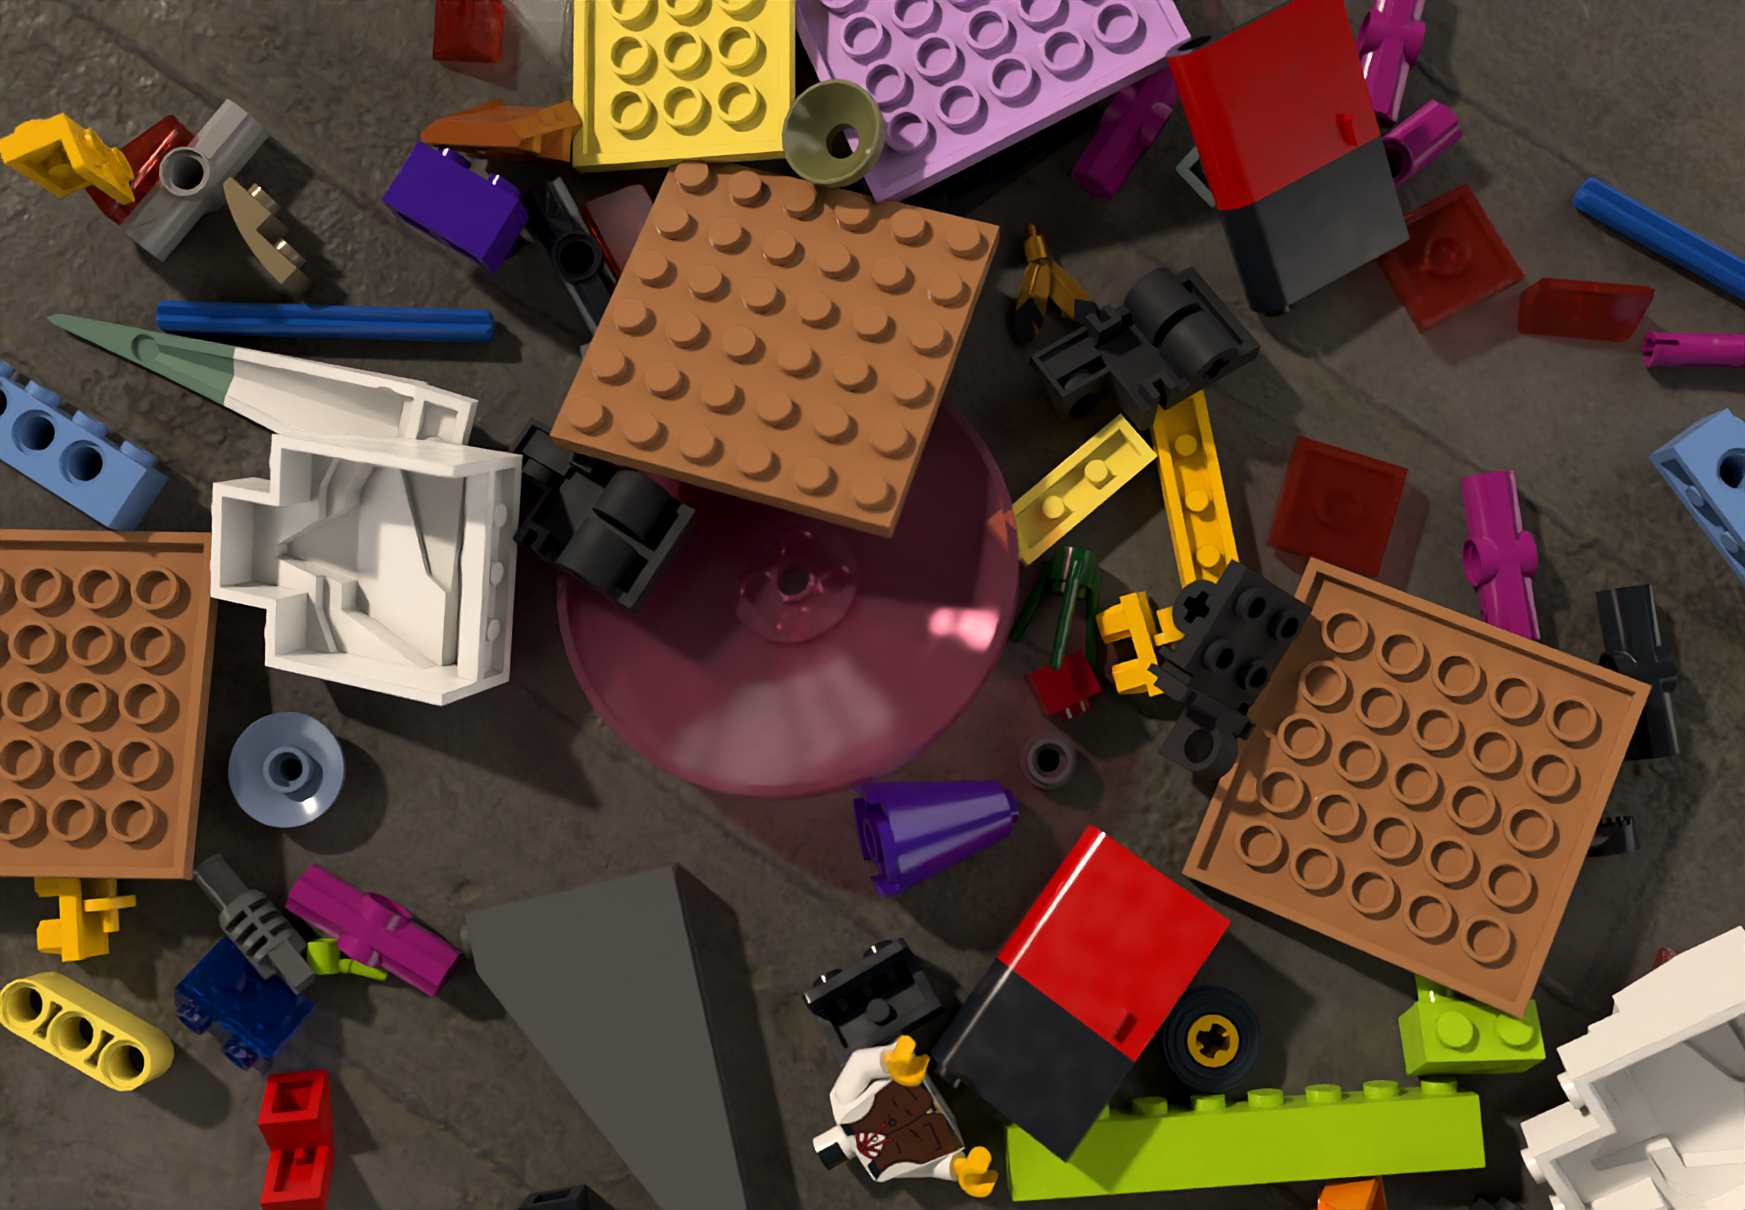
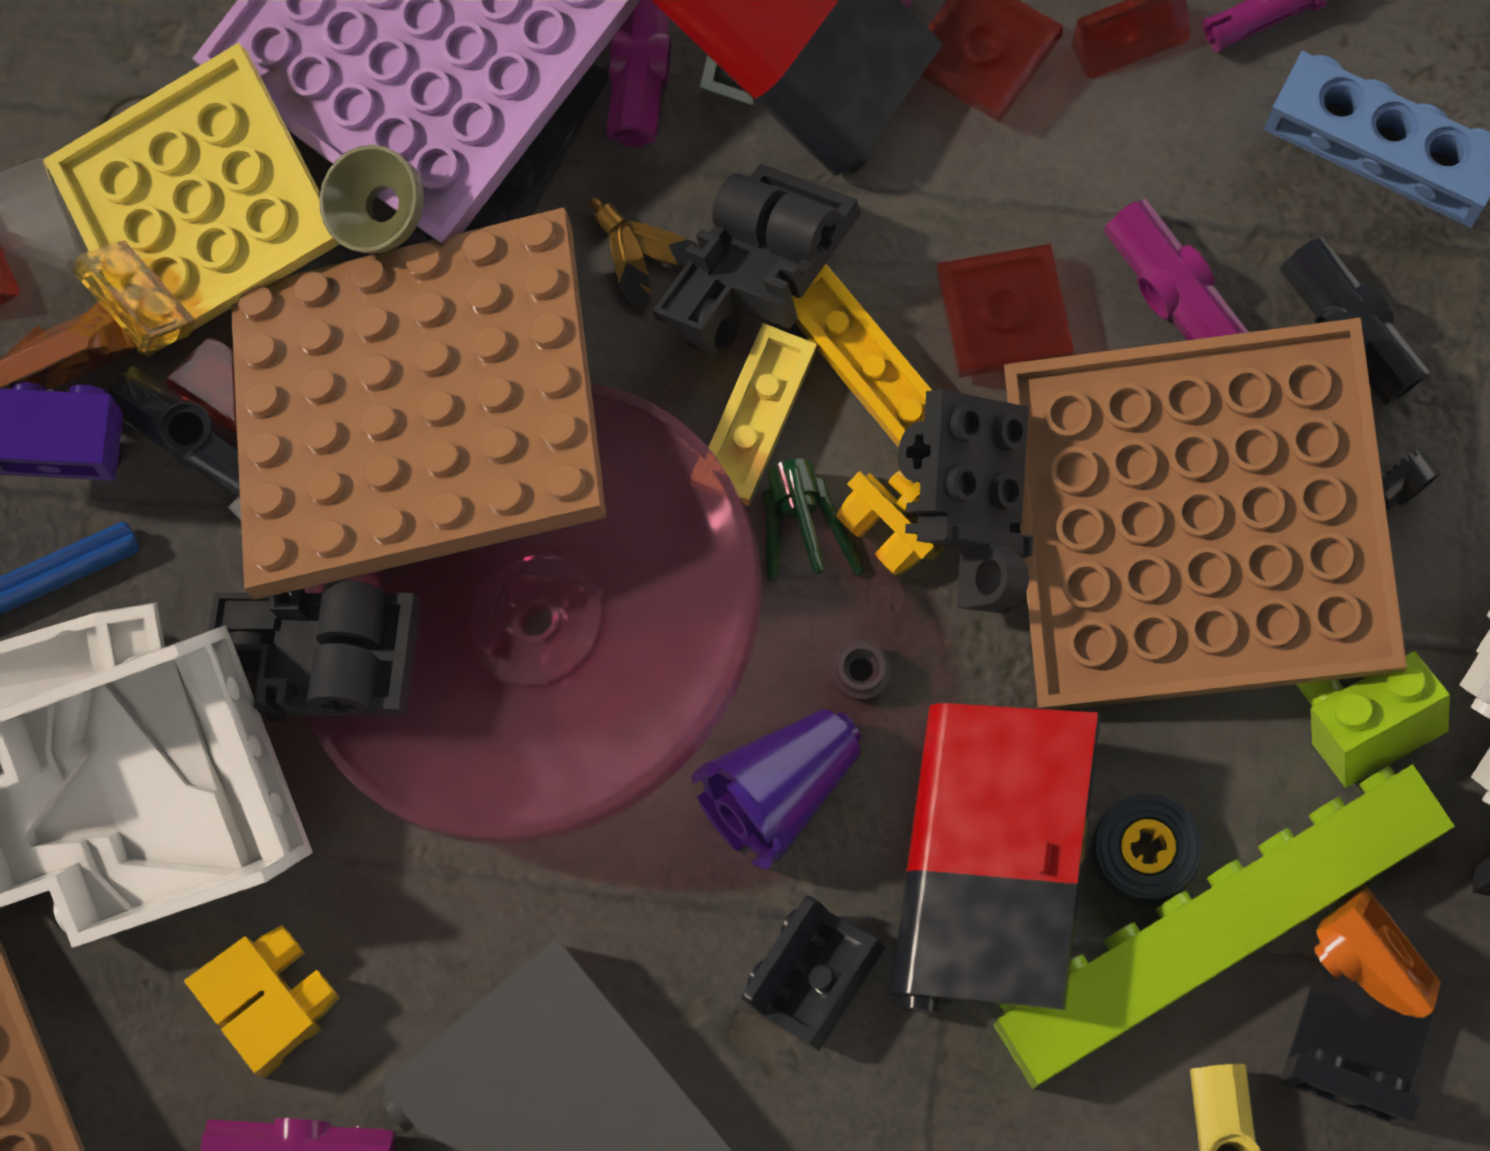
camera: 20 degrees left, 10 degrees down
sand blue dish [228,712,346,828] -> none
torso [813,1034,998,1197] -> none
dark red plate [1024,649,1102,722] -> none
none -> clear yellow plate [72,240,196,353]
none -> yellow hips [184,925,340,1079]

